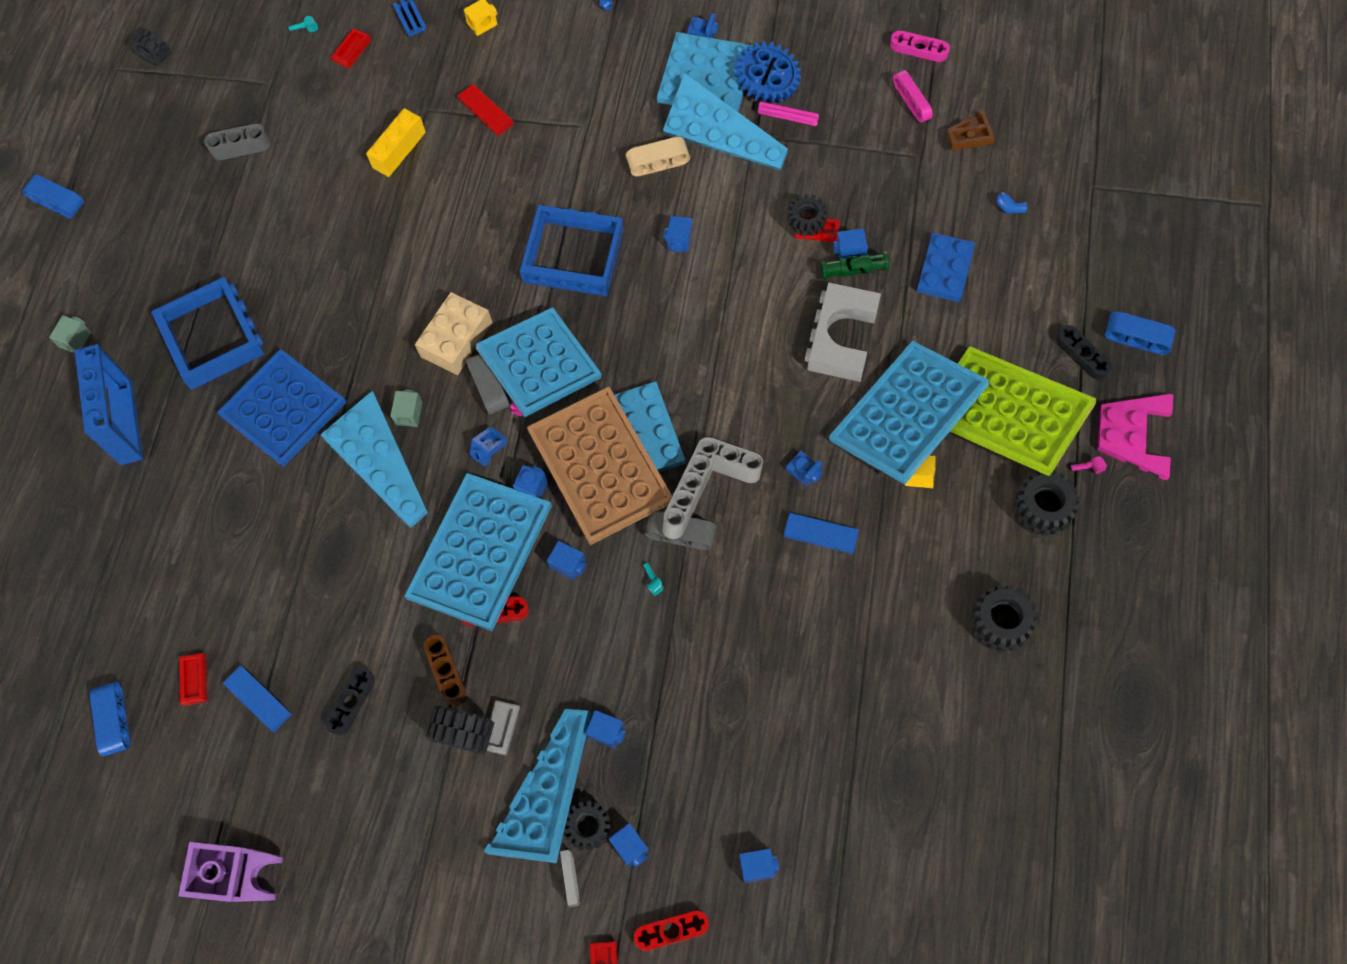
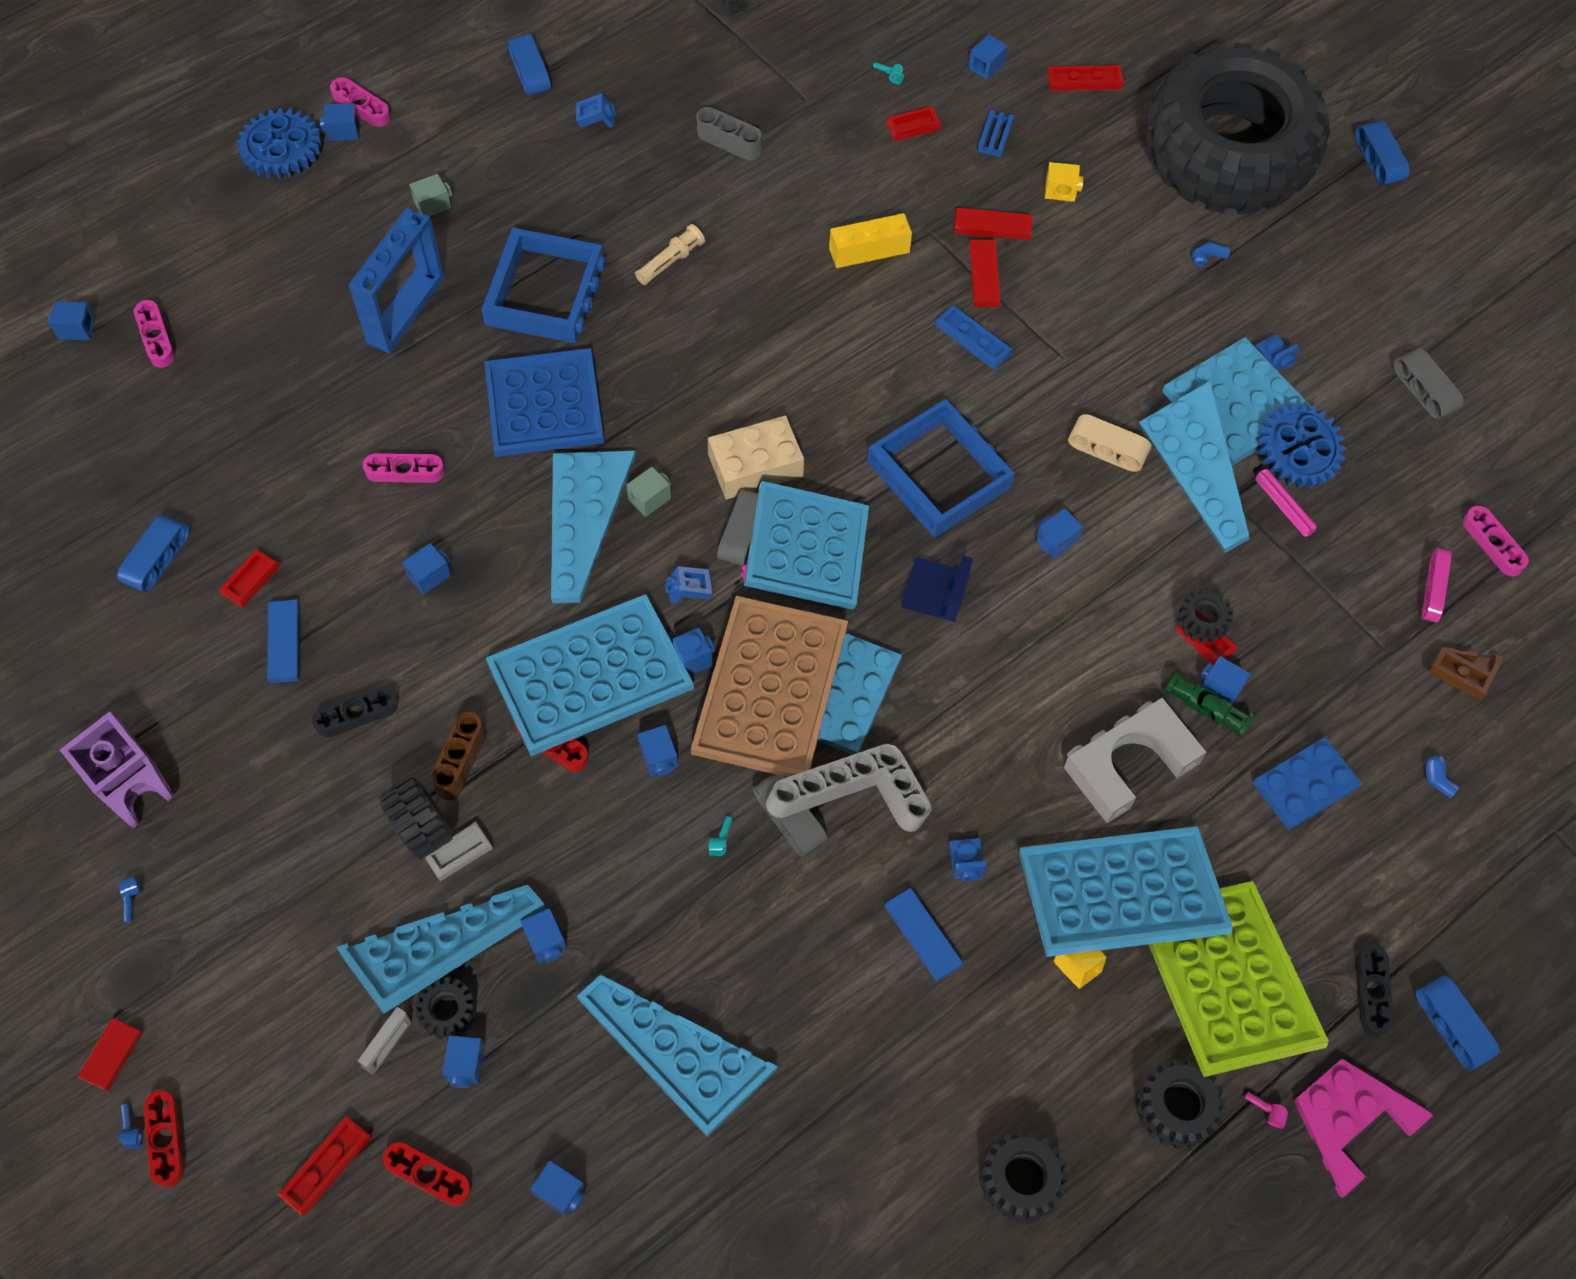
camera: 35 degrees right, 5 degrees down
none -> blue hand [119,877,141,923]
none -> dark pink beam [363,453,445,483]
none -> blue brick [402,543,451,595]
none -> blue bracket [576,93,616,128]
none -> dark azure wing [577,975,778,1137]
none -> tan pin [635,224,705,285]
none -> clear blue bracket [901,555,973,622]
none -> blue tile [935,305,1013,370]
none -> red tile [954,208,1032,240]

